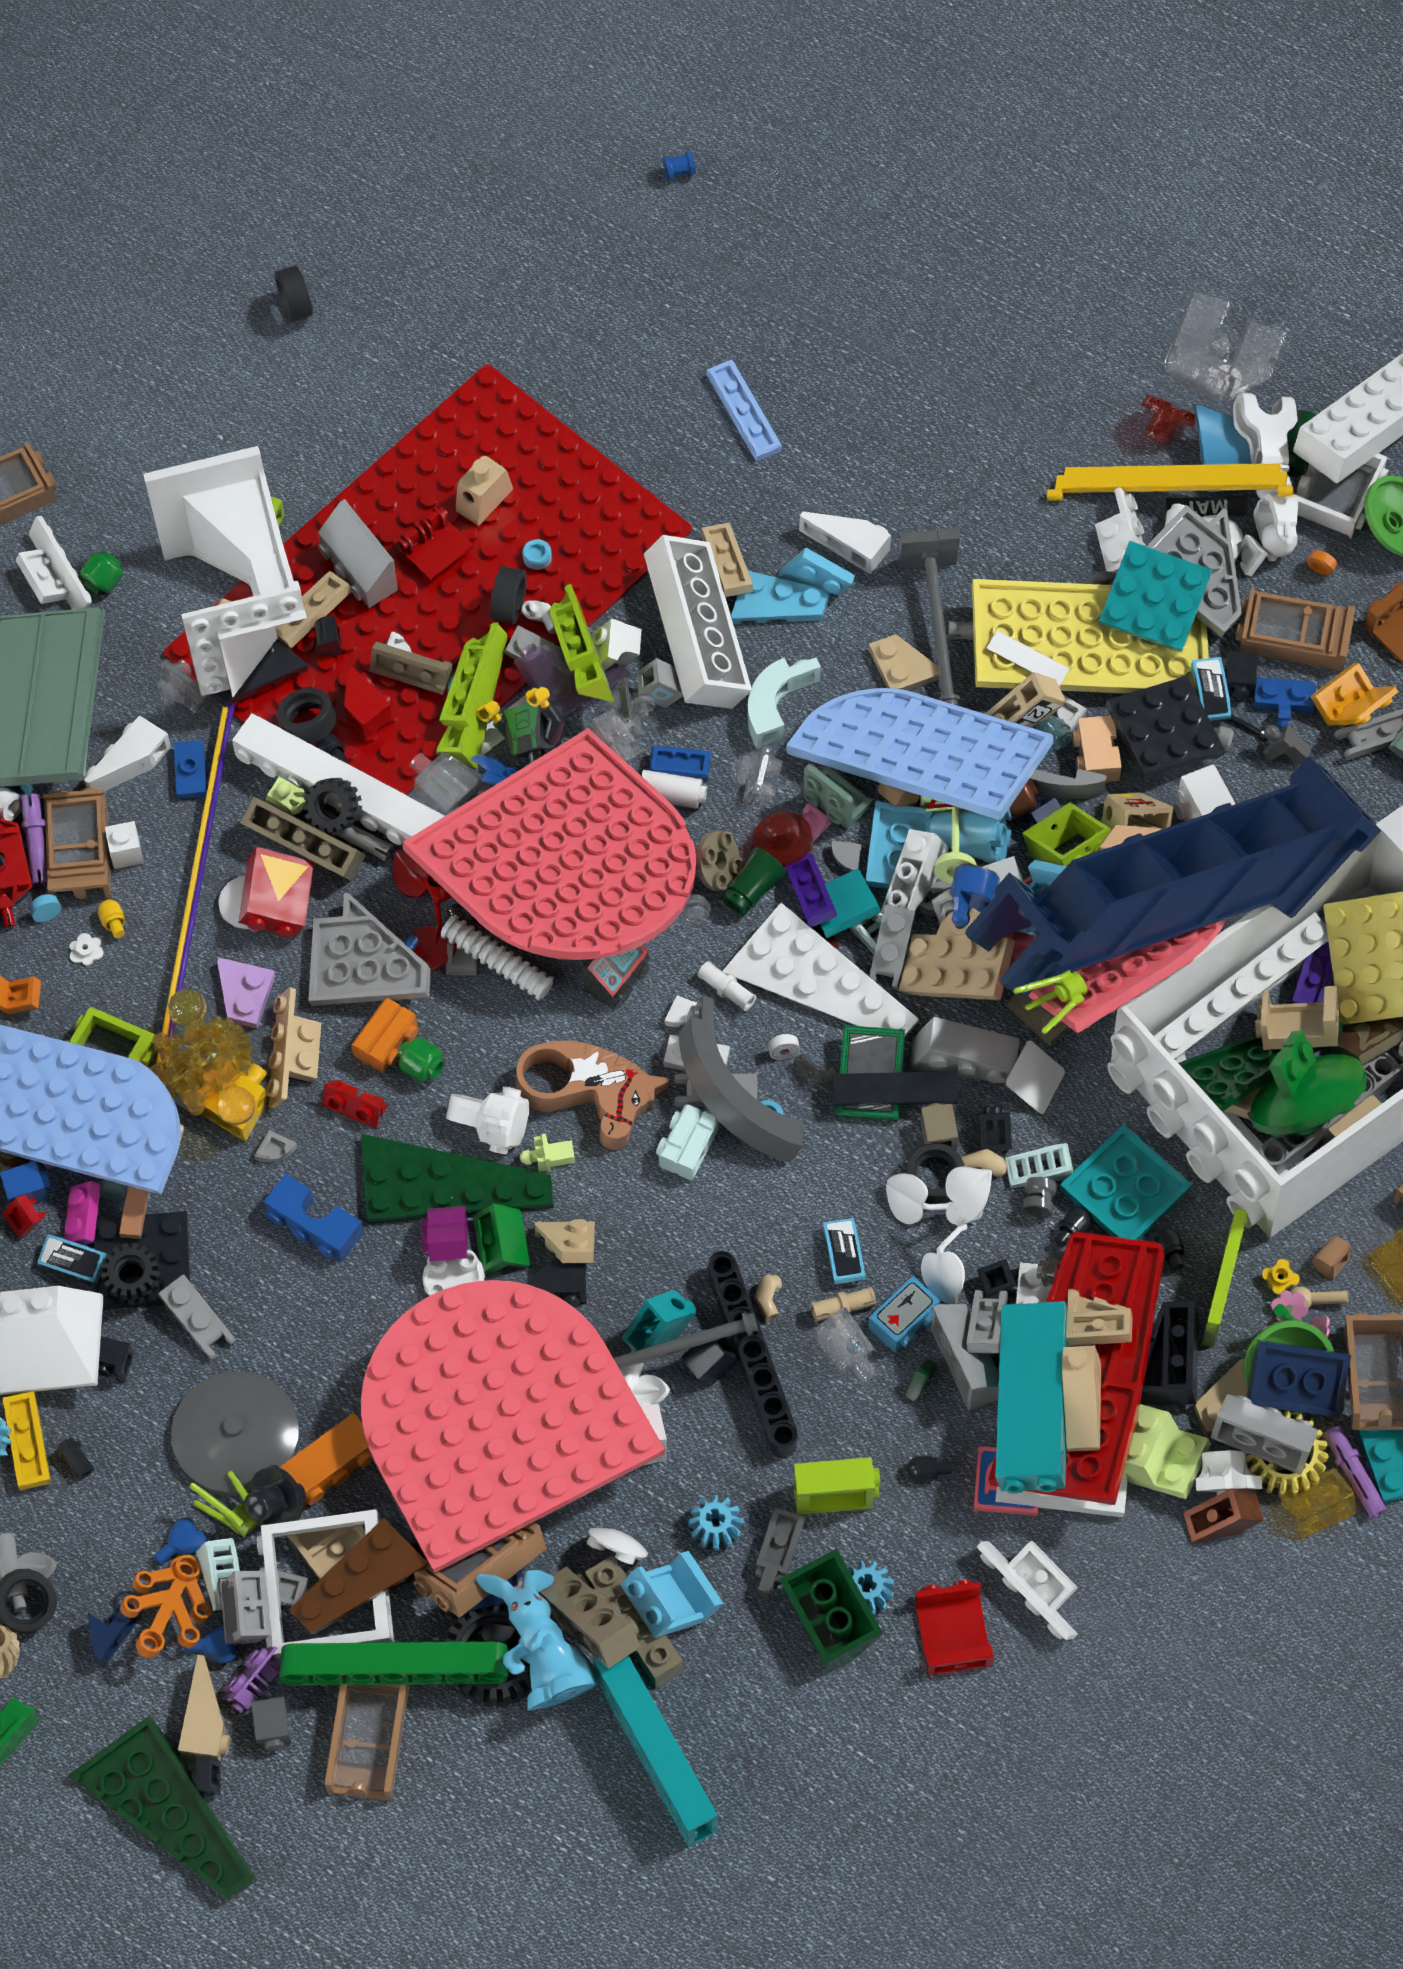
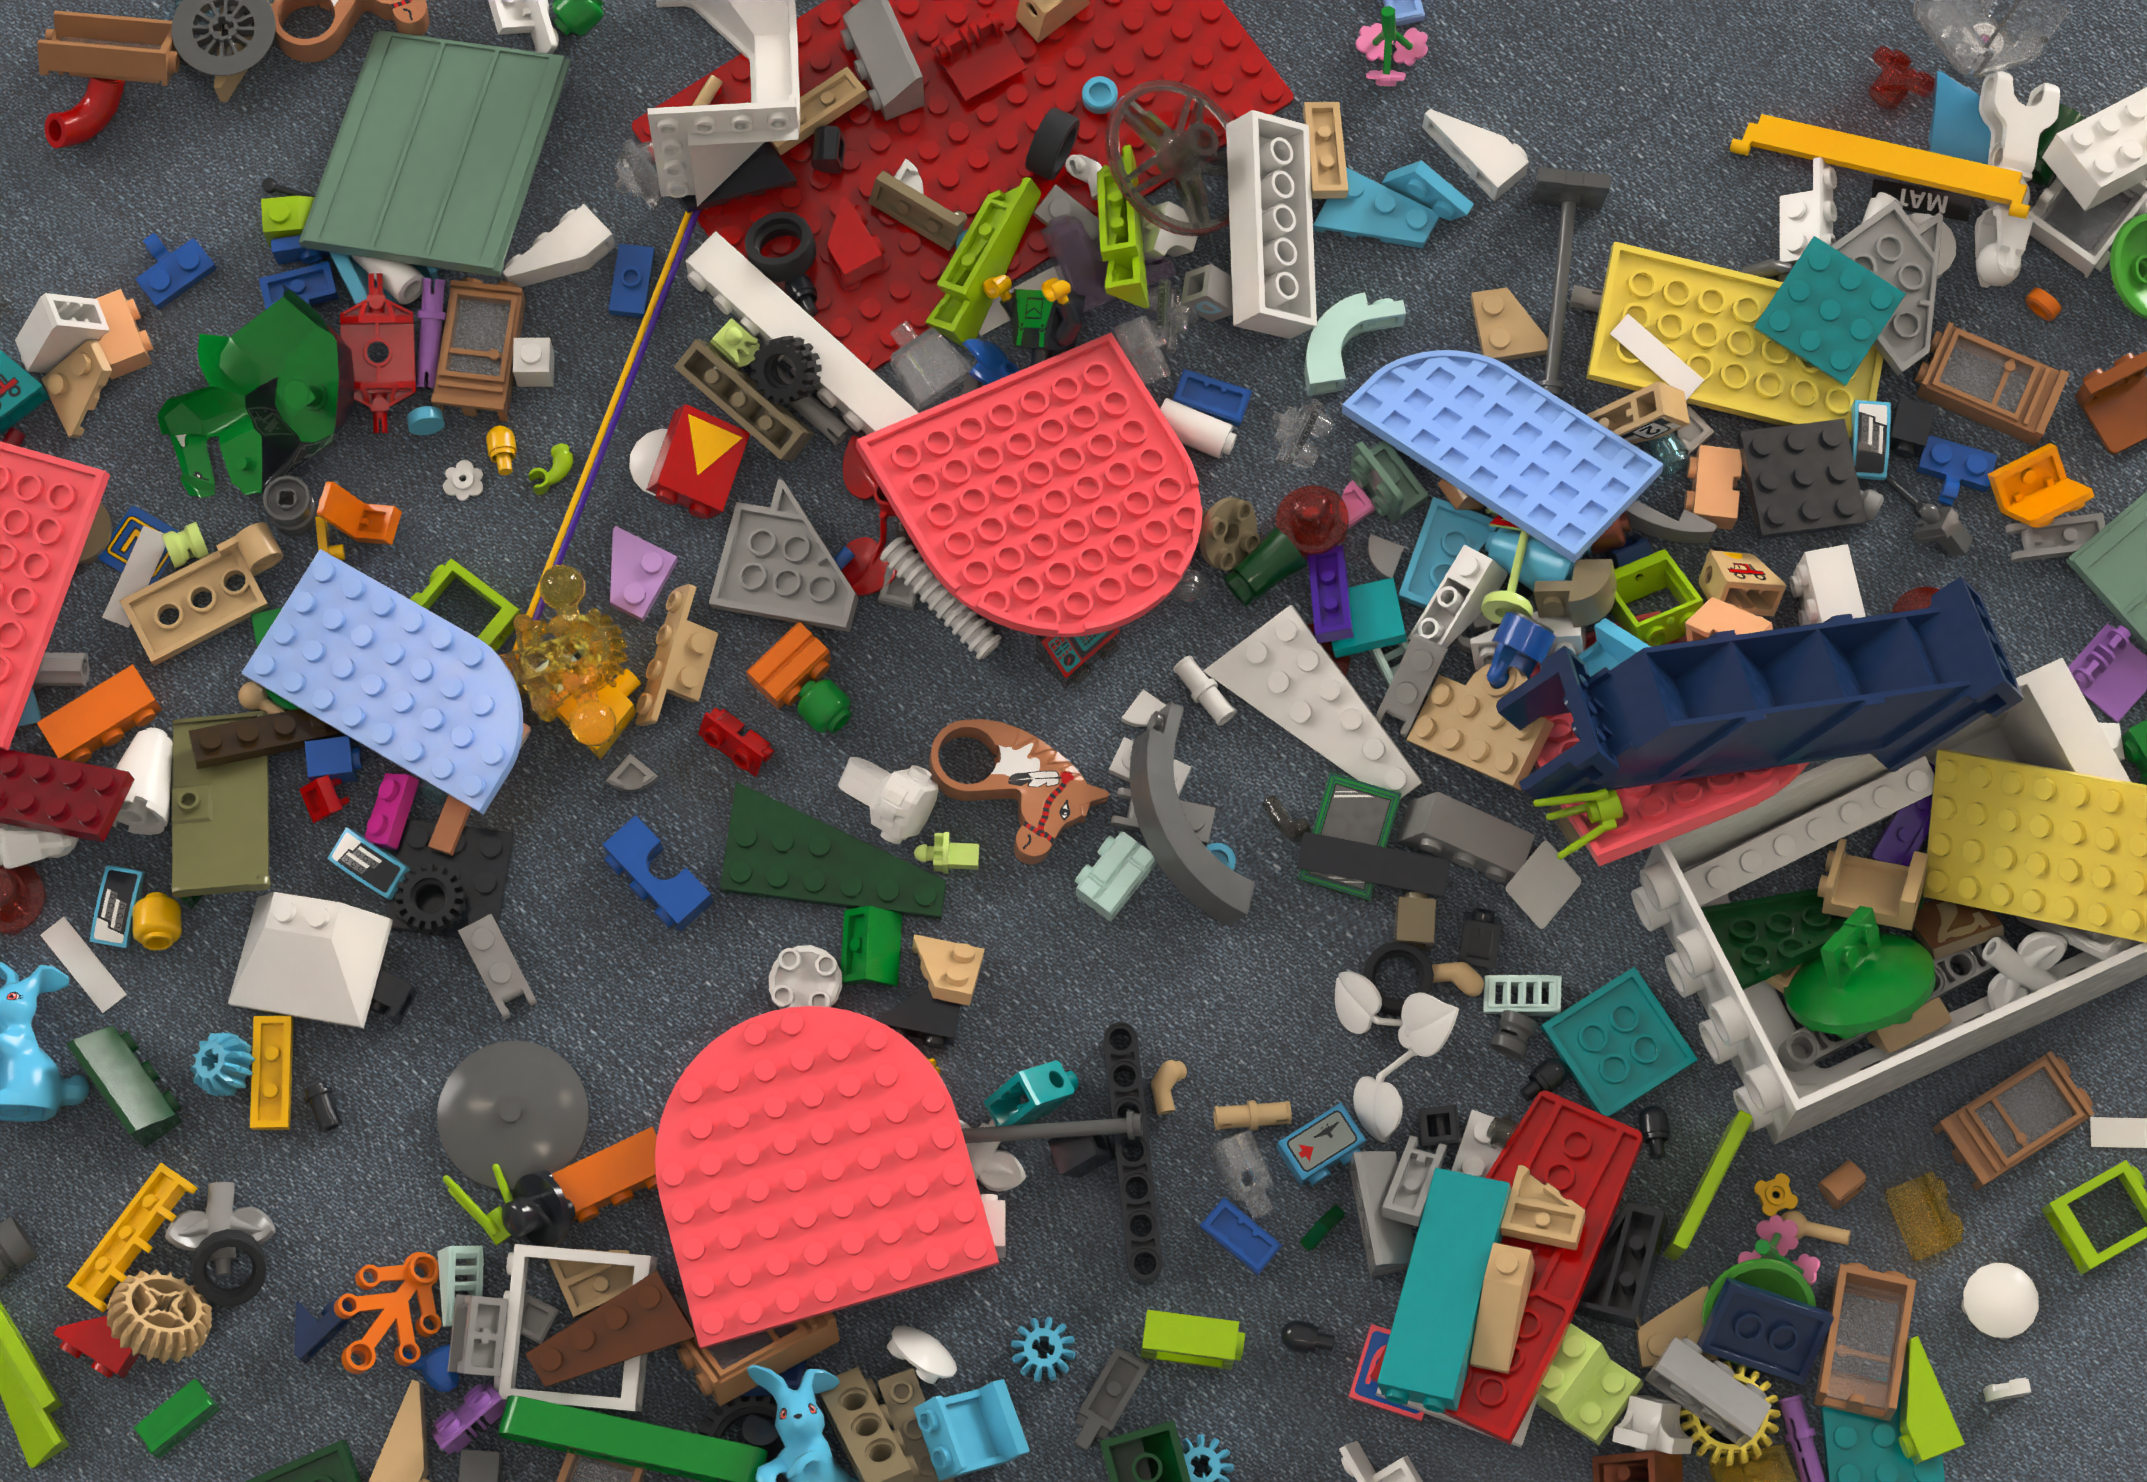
camera: 10 degrees right, 10 degrees up
blue rock [154,1517,206,1565] -> none
magenta brick [421,1206,468,1262] -> none
white tile [768,1034,800,1060] -> none
slope [823,1218,866,1284] -> none
white tile [1240,535,1268,576] -> none
none -> lime arm [528,443,573,495]
none -> clear smoke wheel [1105,80,1232,237]
none -> blue plate [1199,1197,1283,1276]
none -> bright pink plant [1355,6,1428,88]
none -> dark tan brick [1533,559,1617,628]

